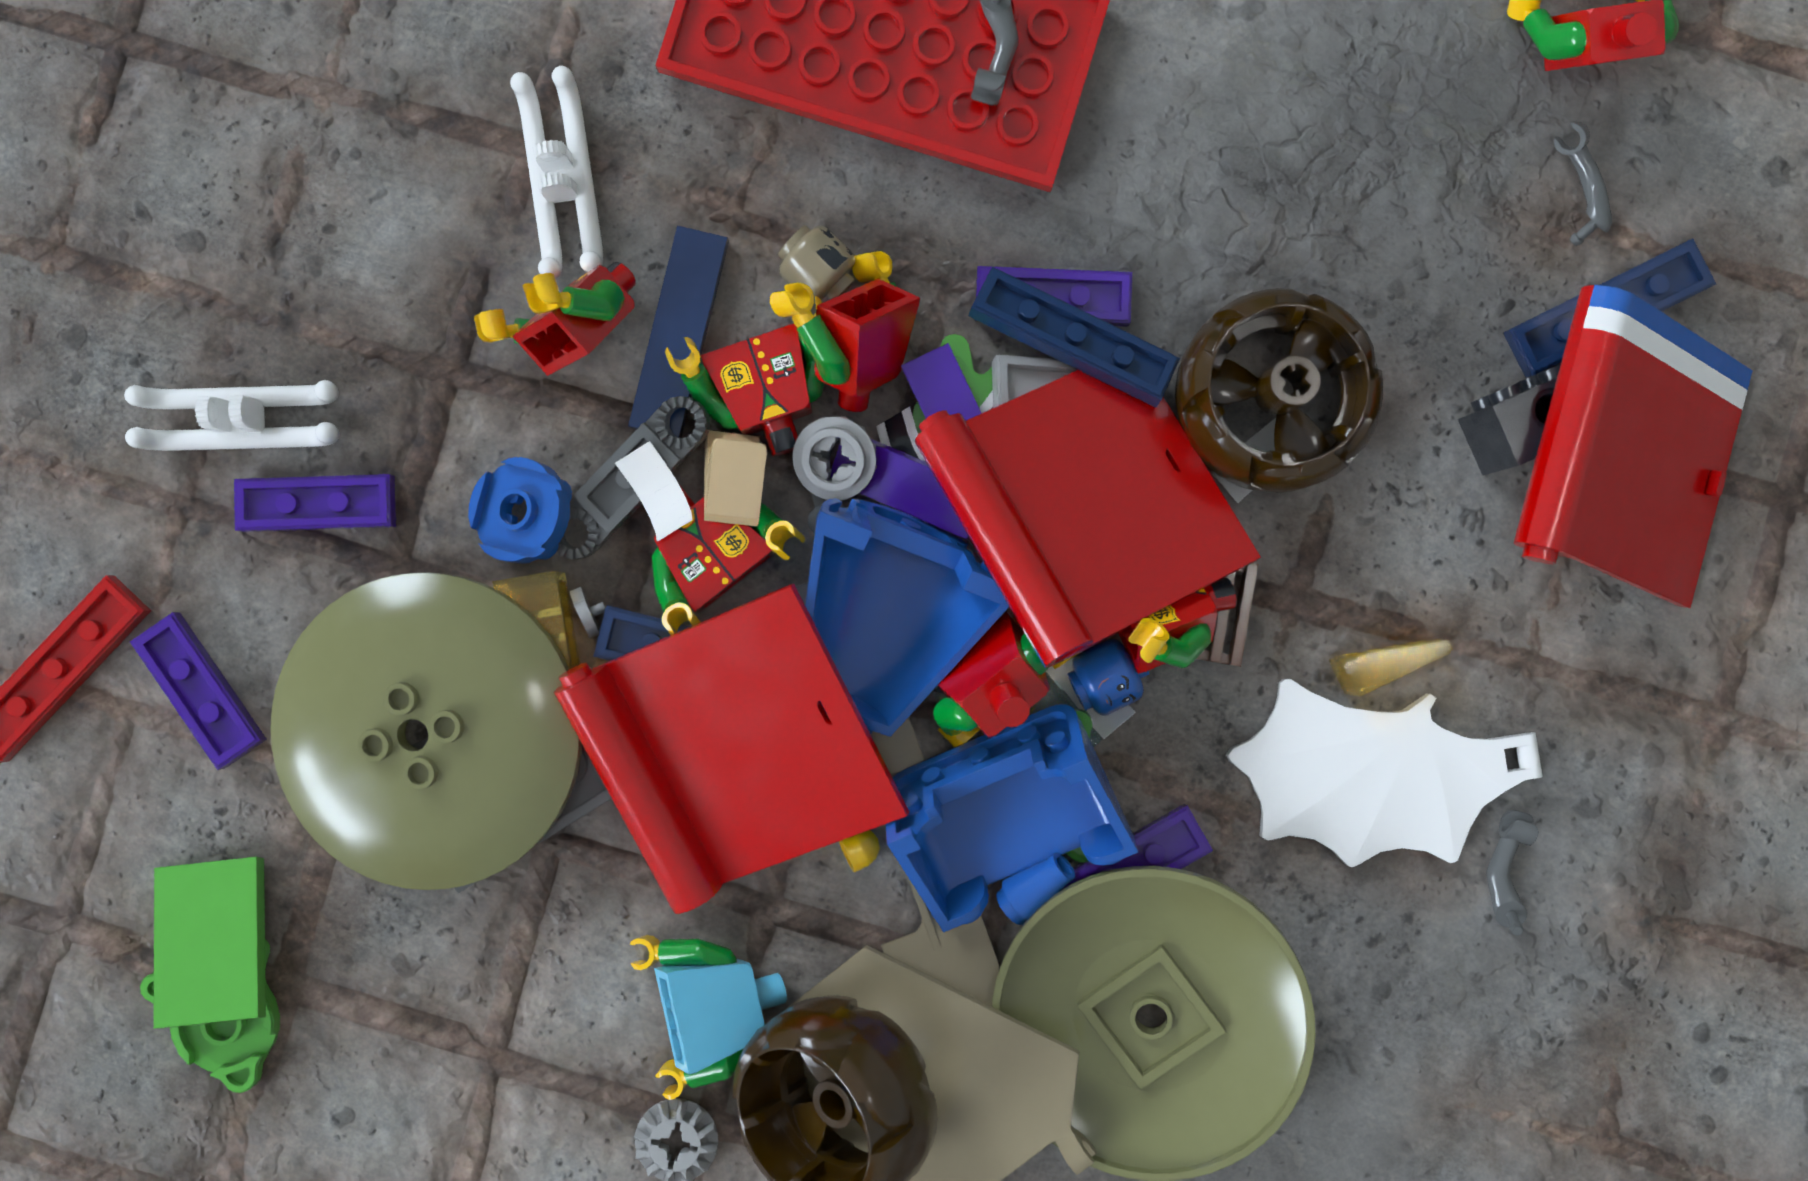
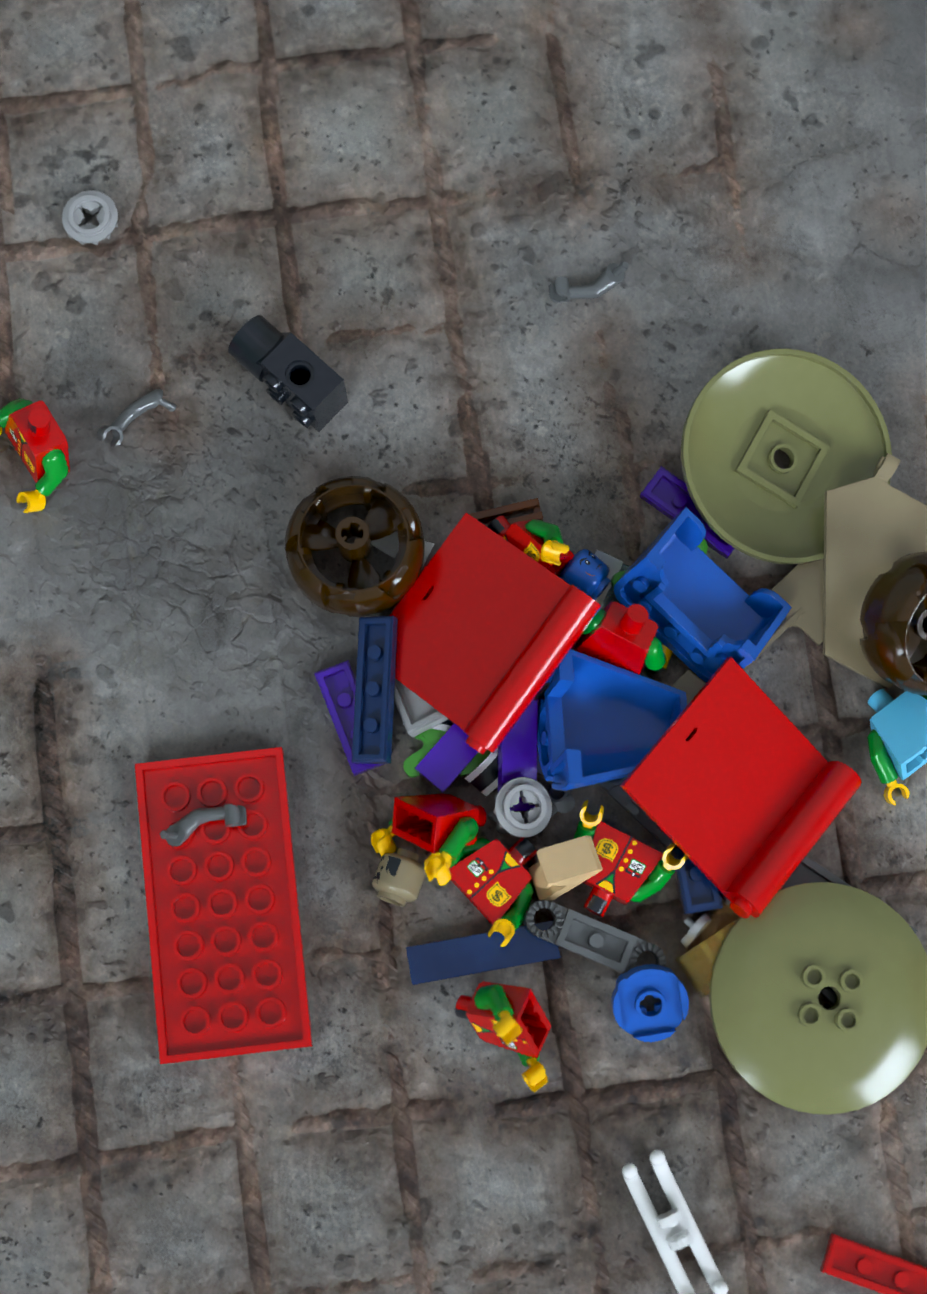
camera: 110 degrees left, 10 degrees down
dark purple tile [130,612,267,770] -> none
dark purple tile [234,474,396,532] -> none
white piece [510,66,603,278] -> none
white sticker [615,441,692,542] -> none
yellow hinge [838,830,880,873] -> none
blue cone [996,853,1075,925] -> none
white animal [1226,678,1543,867] -> none
clear yellow slope [1329,639,1453,696] -> none
dark blue tile [1503,239,1716,378] -> none
red door [1513,285,1753,608] -> none

